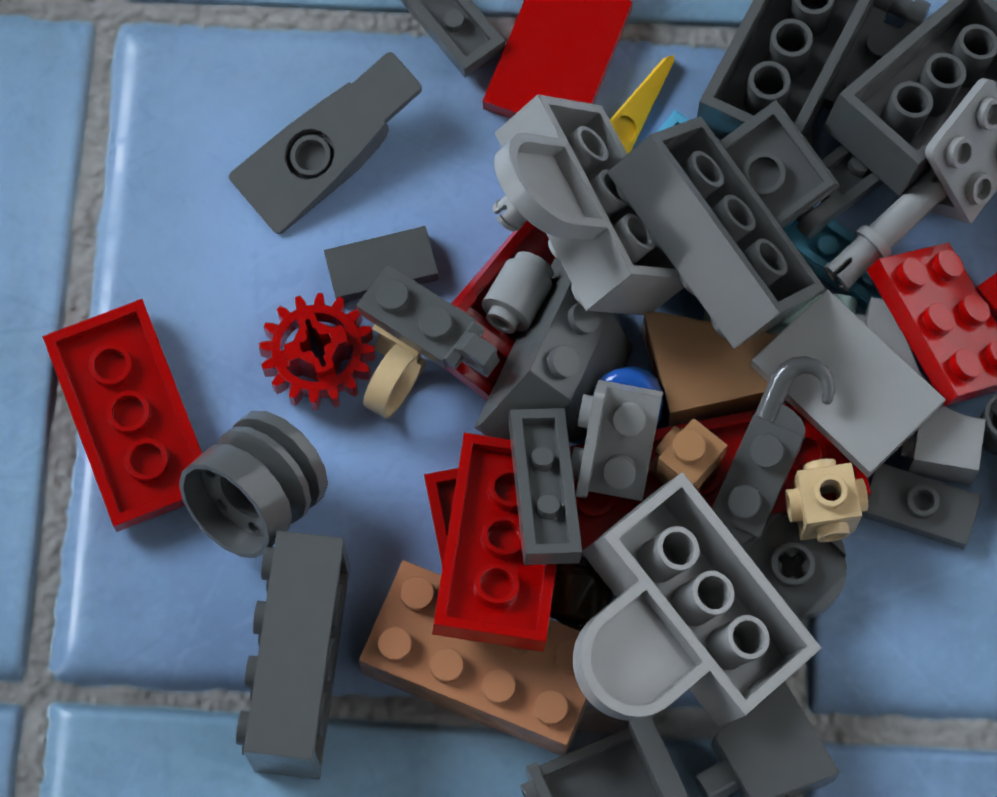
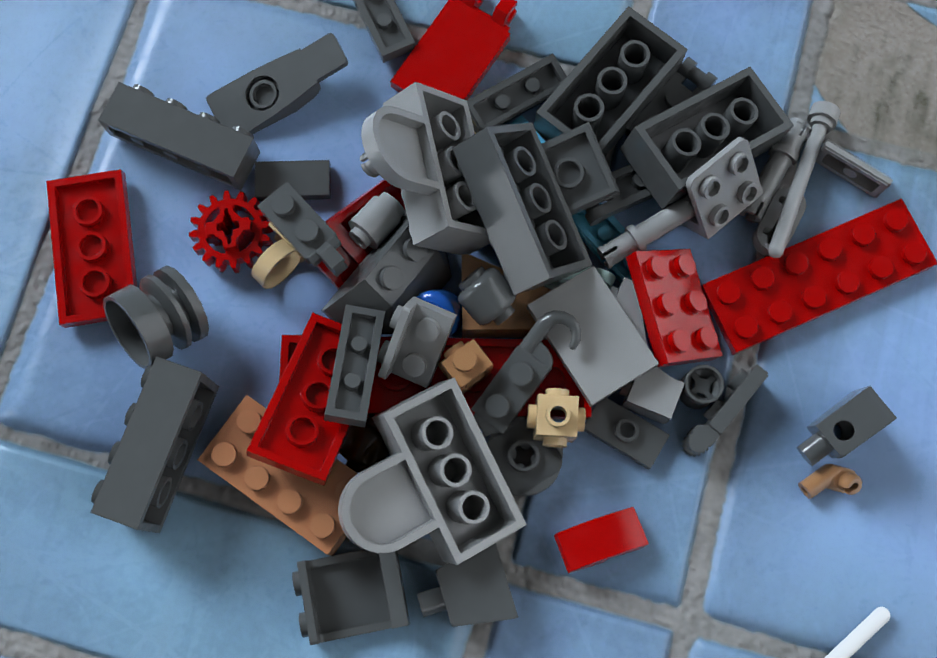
camera: 10 degrees right, 5 degrees up
none -> dark grey brick [98,82,260,190]
none -> dark grey head [458,266,517,326]
none -> dark grey tile [467,53,567,133]
none -> red slope [554,507,649,574]

